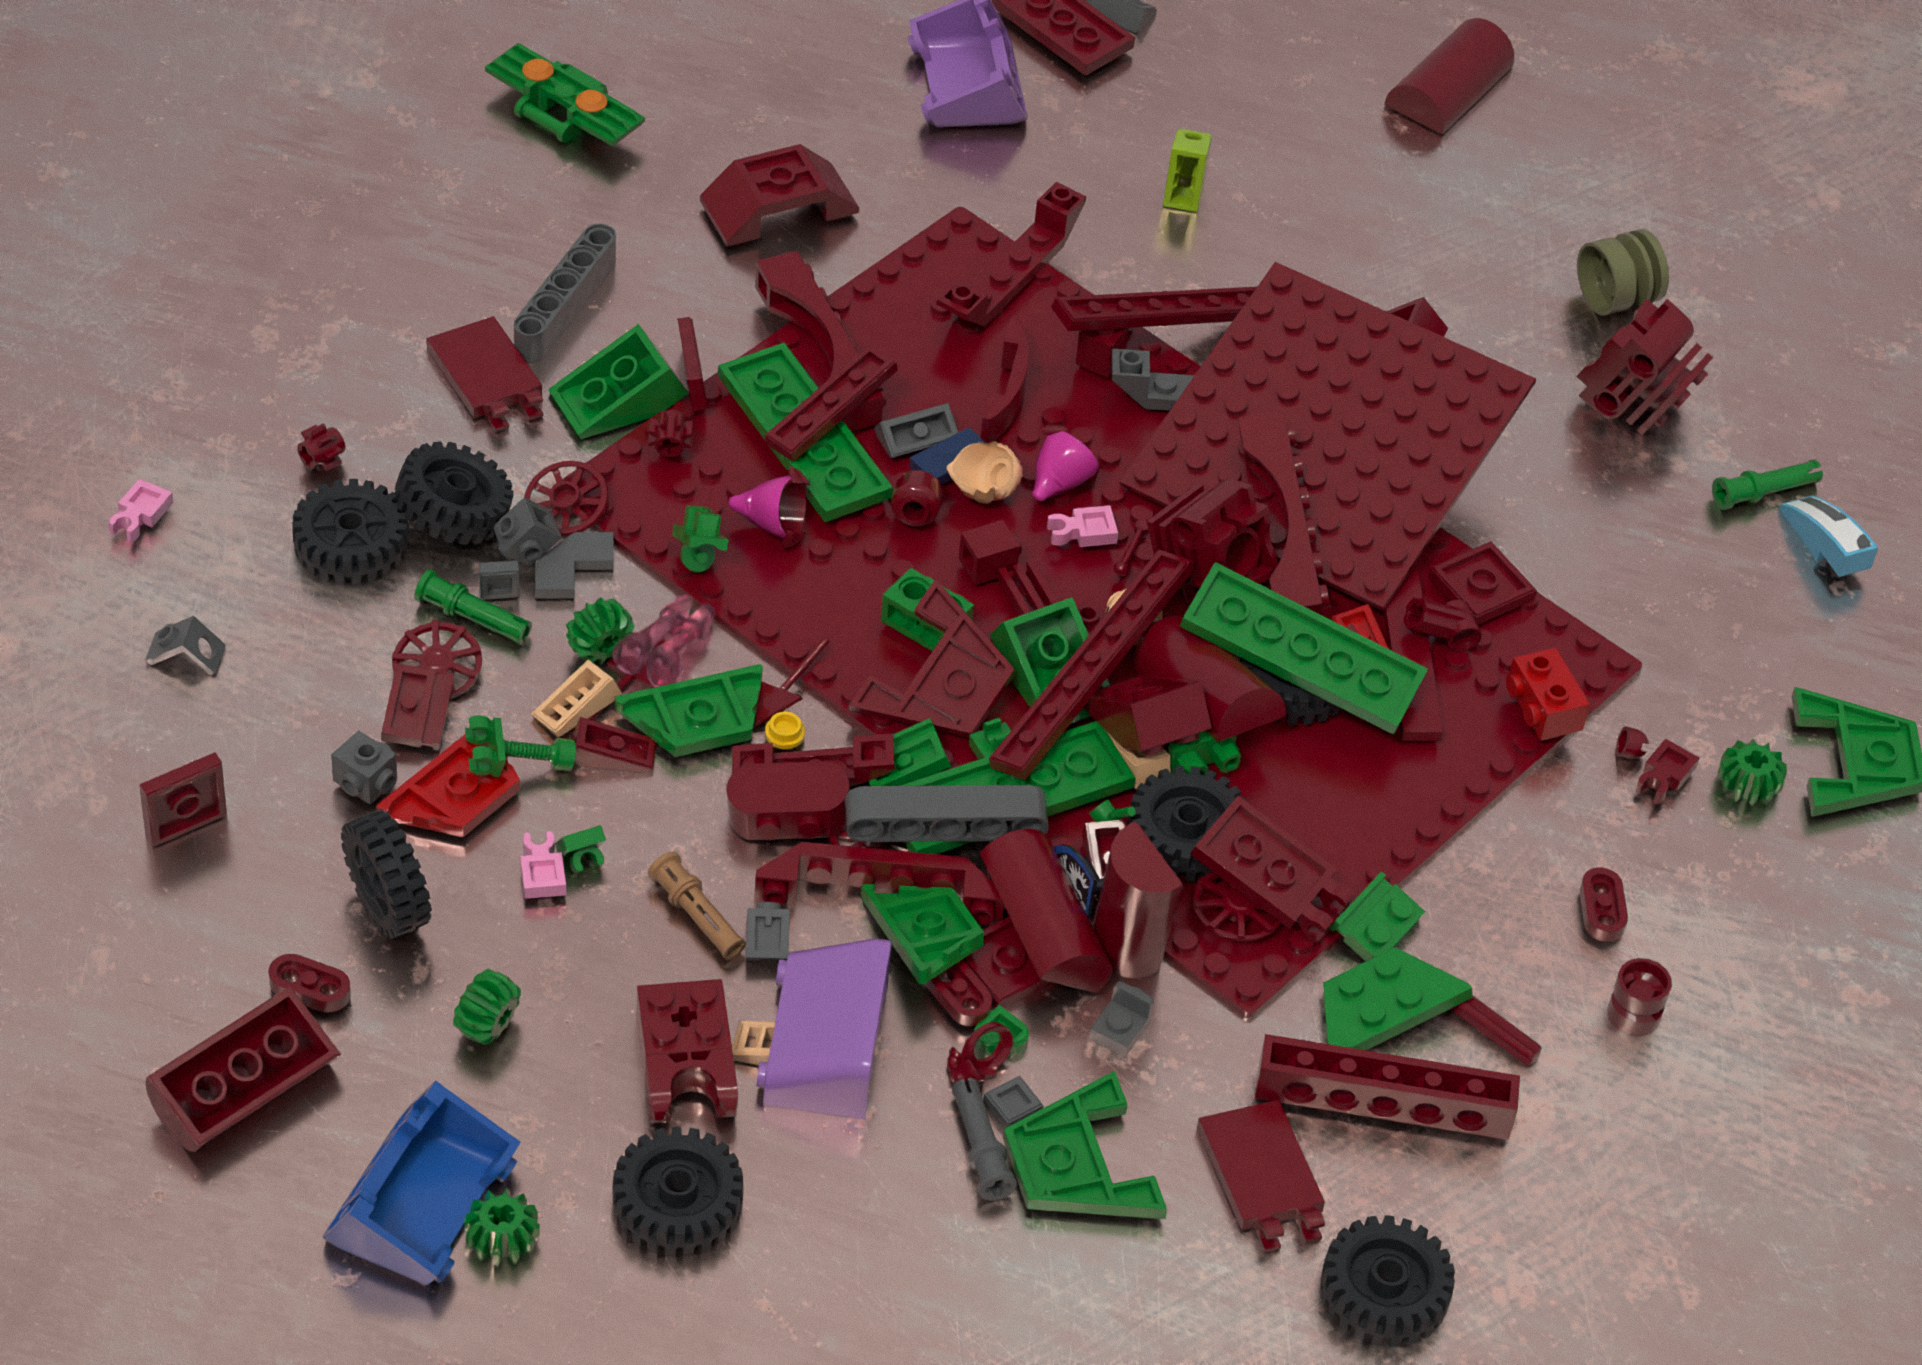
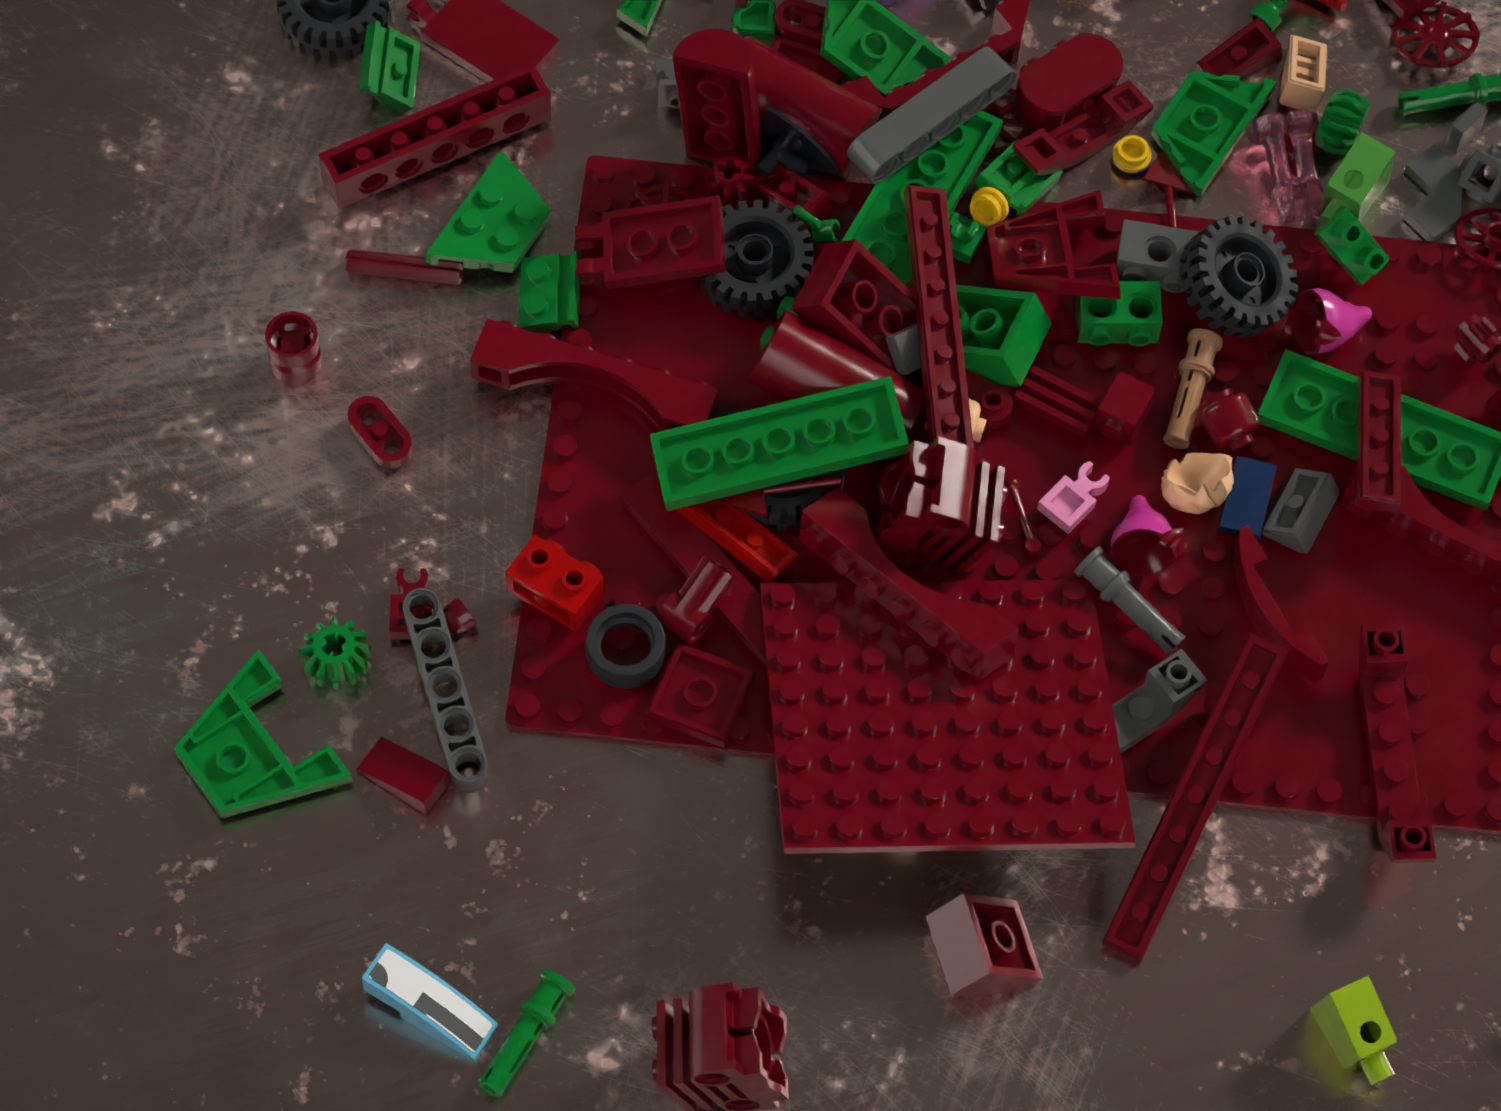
camera: 145 degrees right, 15 degrees up
none -> dark red slope [356,737,451,815]
none -> green plate [358,20,421,114]
none -> dark grey beam [403,588,488,793]
none -> dark red arch [470,318,719,432]
none -> black tyre [585,604,666,689]
none -> dark grey tile [885,323,921,375]
none -> yellow plate [970,187,1009,226]
none -> dark grey pin [1074,546,1186,656]
none -> dark grey brick [1116,219,1198,293]
none -> medium nougat pin [1163,329,1223,449]
none -> black wheel [1179,215,1298,338]
none -> bright green torso [1319,132,1396,225]

